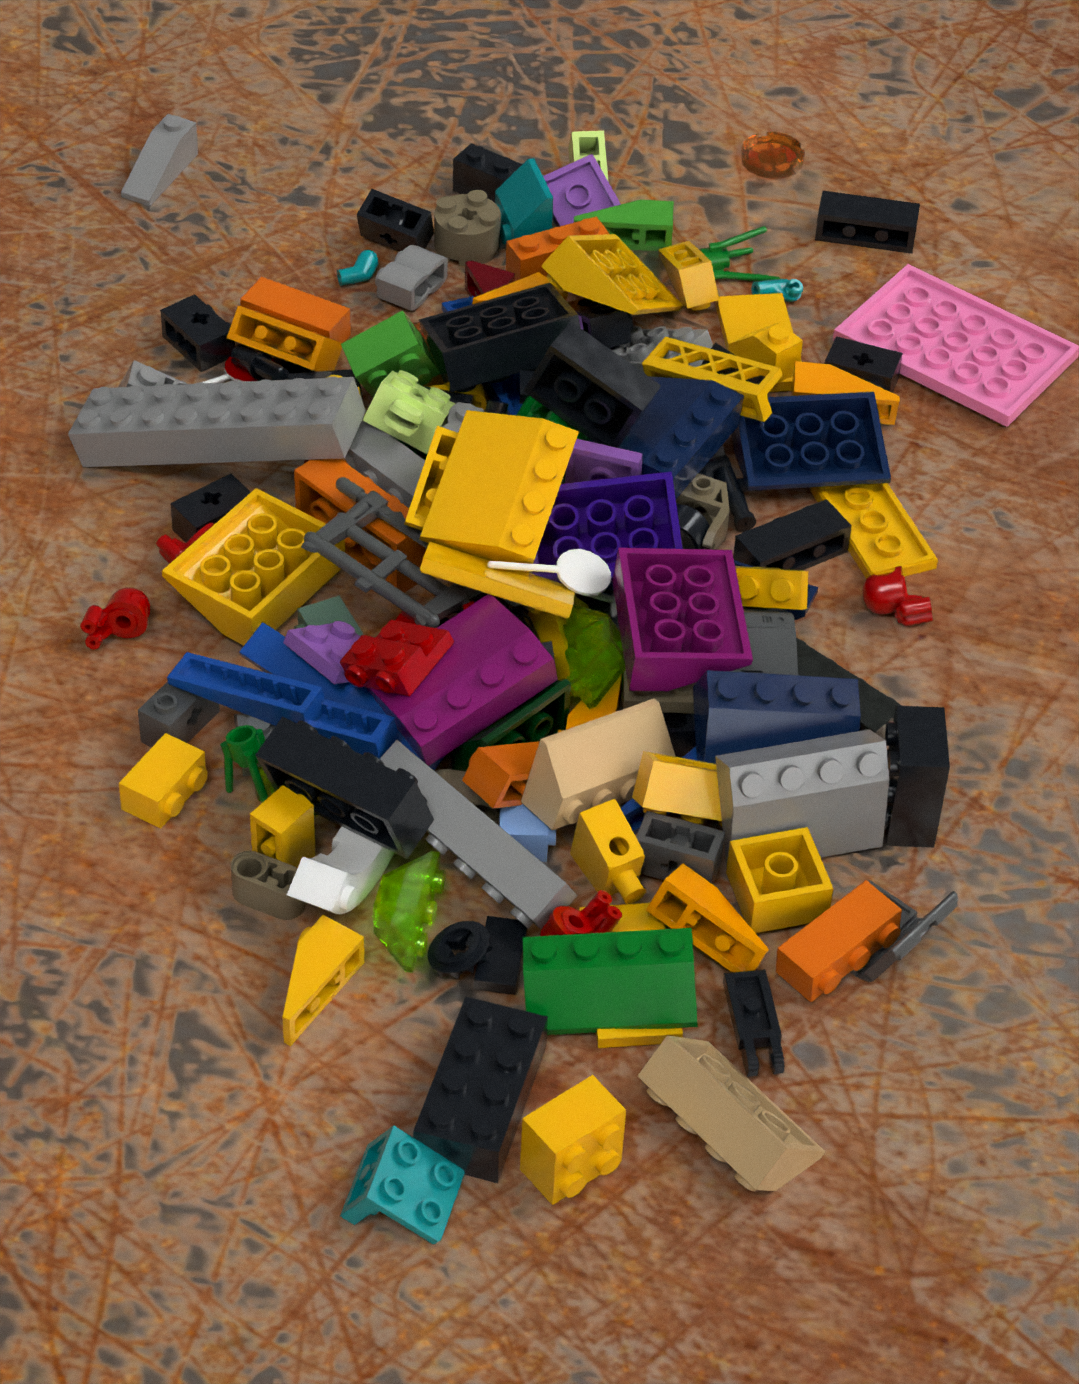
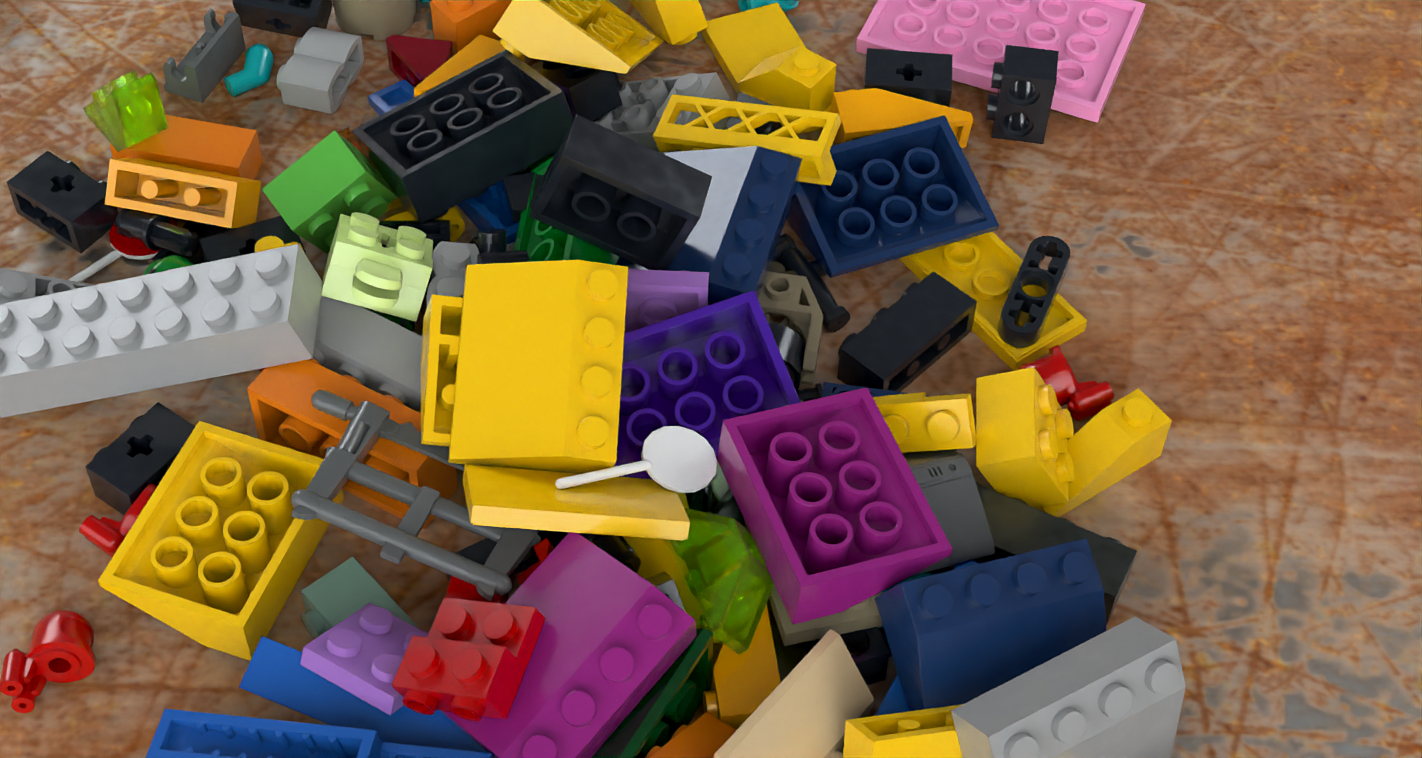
camera: 15 degrees left, 5 degrees up
black brick [884,705,950,848] -> none
none -> clear neon green slope [83,70,168,152]
none -> dark grey hinge [163,9,246,103]
none -> yellow brick [976,367,1075,507]
none -> black brick [985,45,1059,144]
none -> black beam [998,236,1070,348]
none -> yellow slope [1035,388,1172,517]

